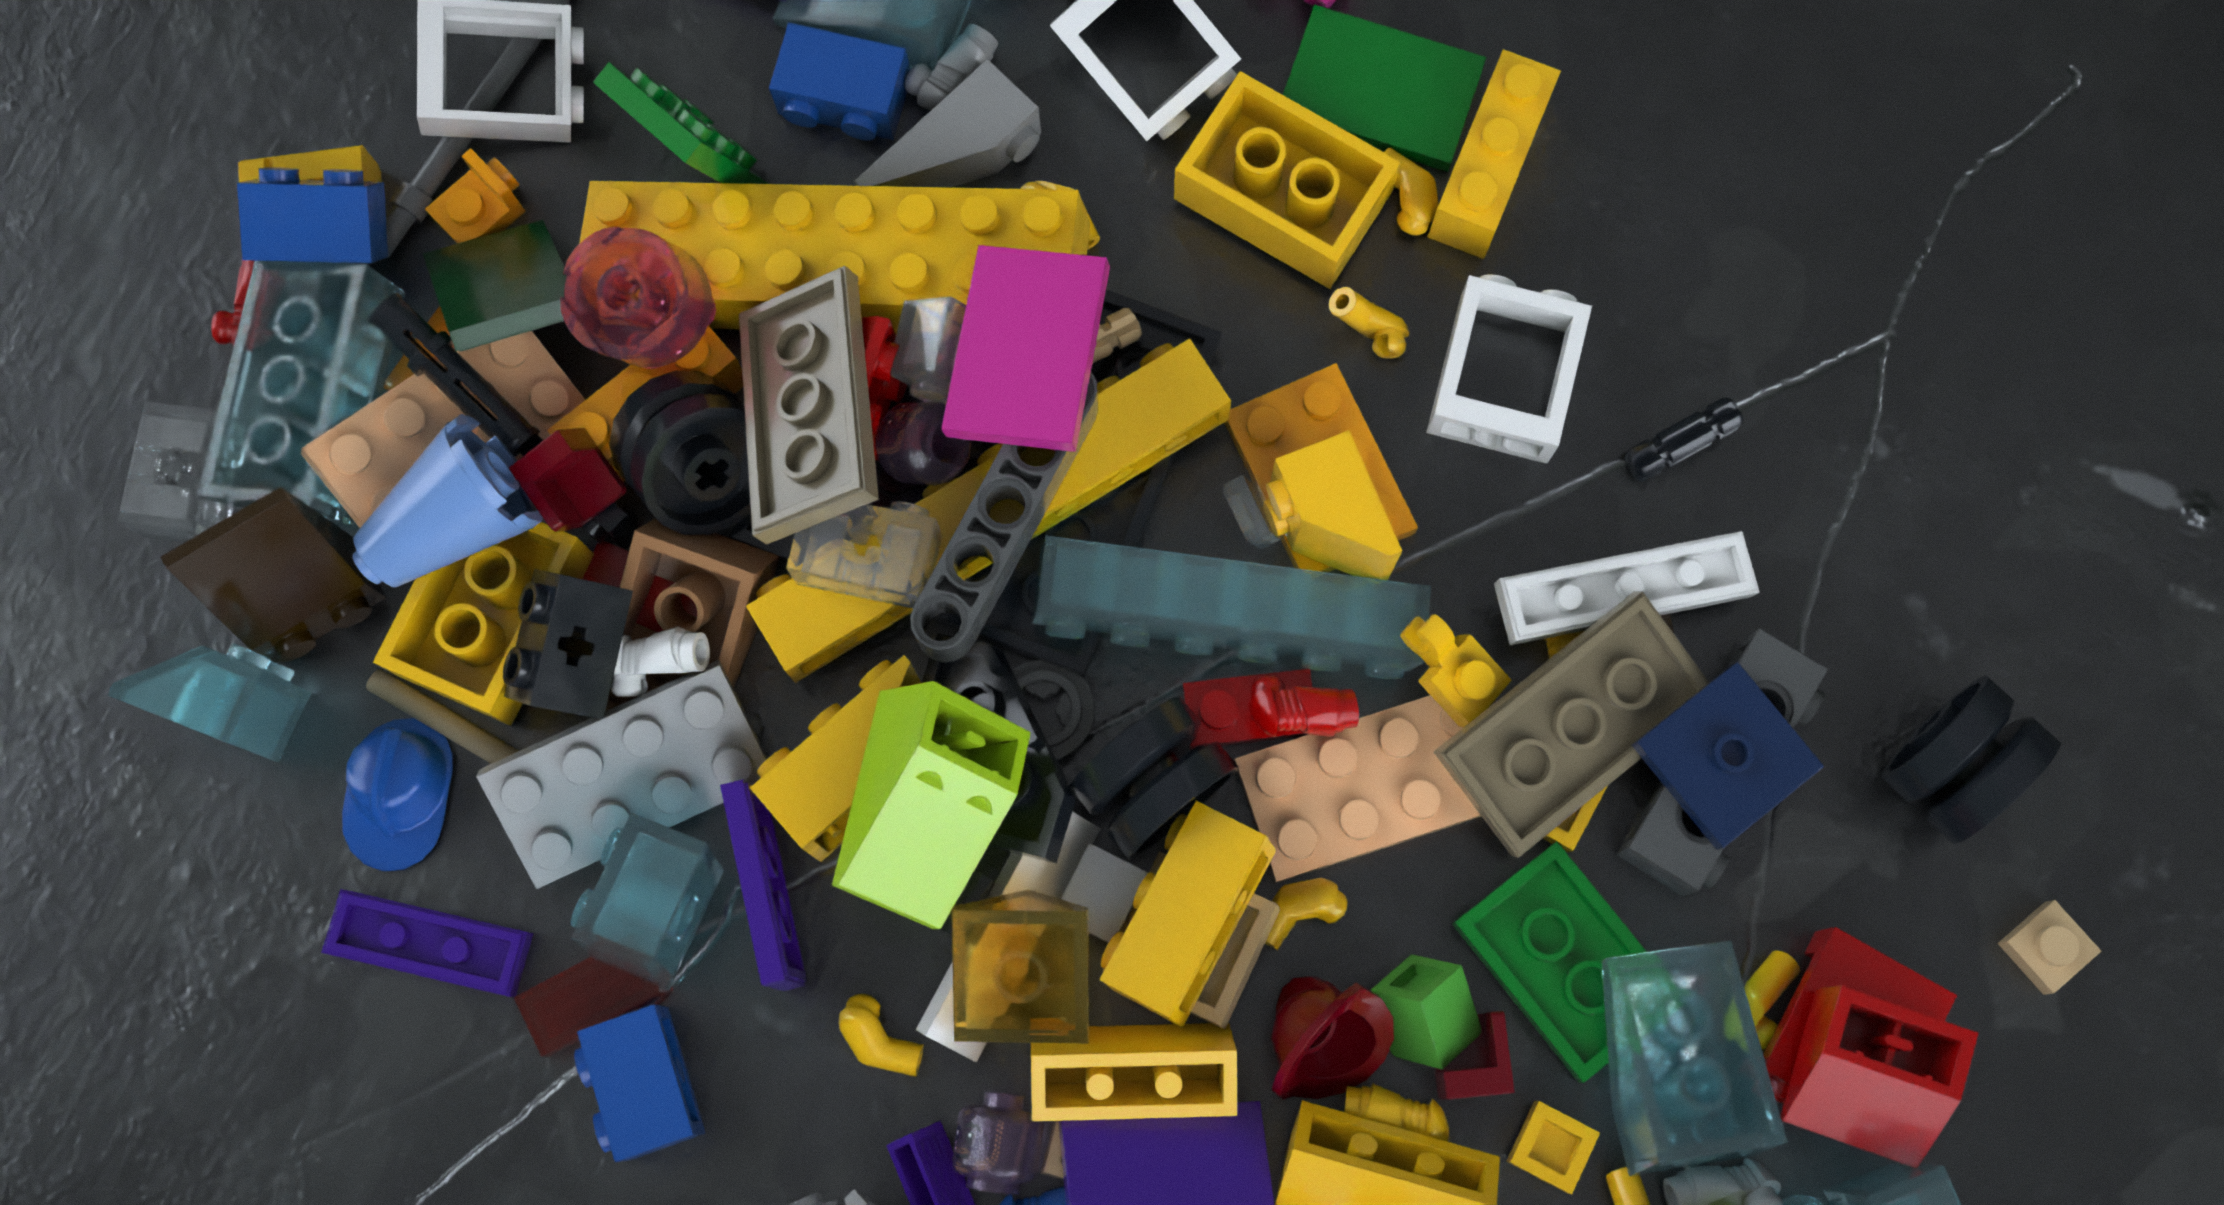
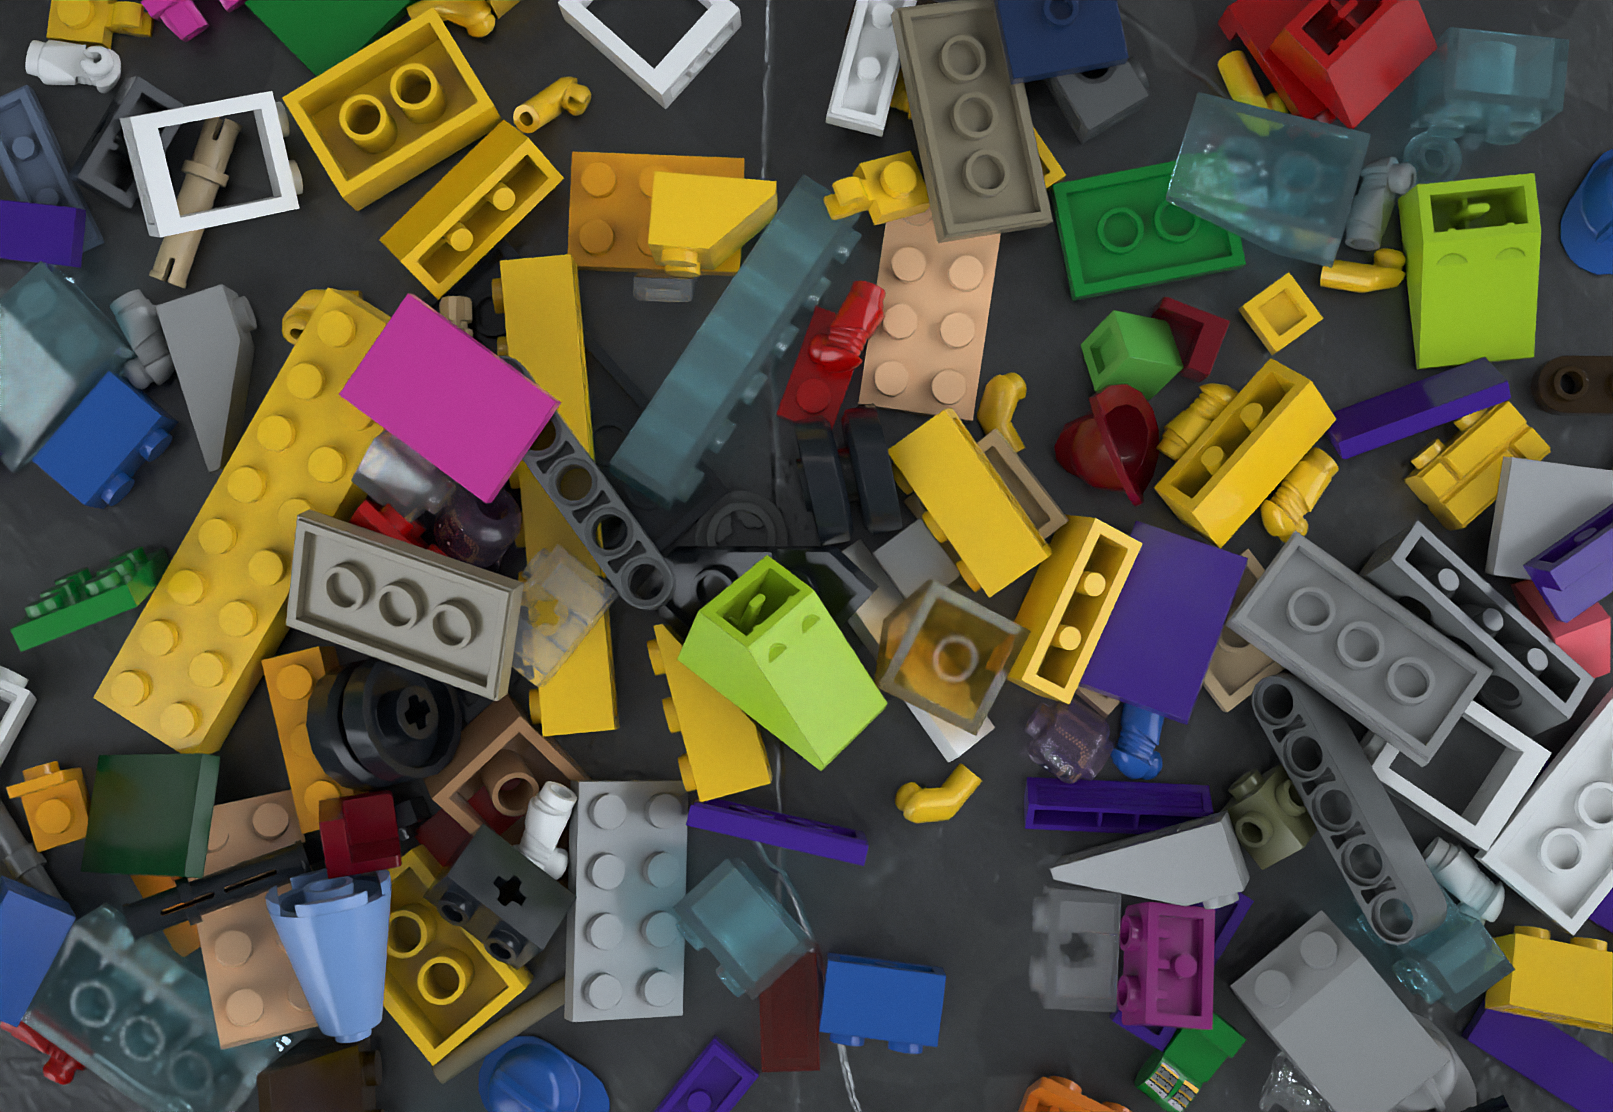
camera: 65 degrees left, 10 degrees up
clear pink brick [560,227,716,369] -> none
none -> tan pin [148,116,242,289]
none -> yellow brick [379,119,564,300]

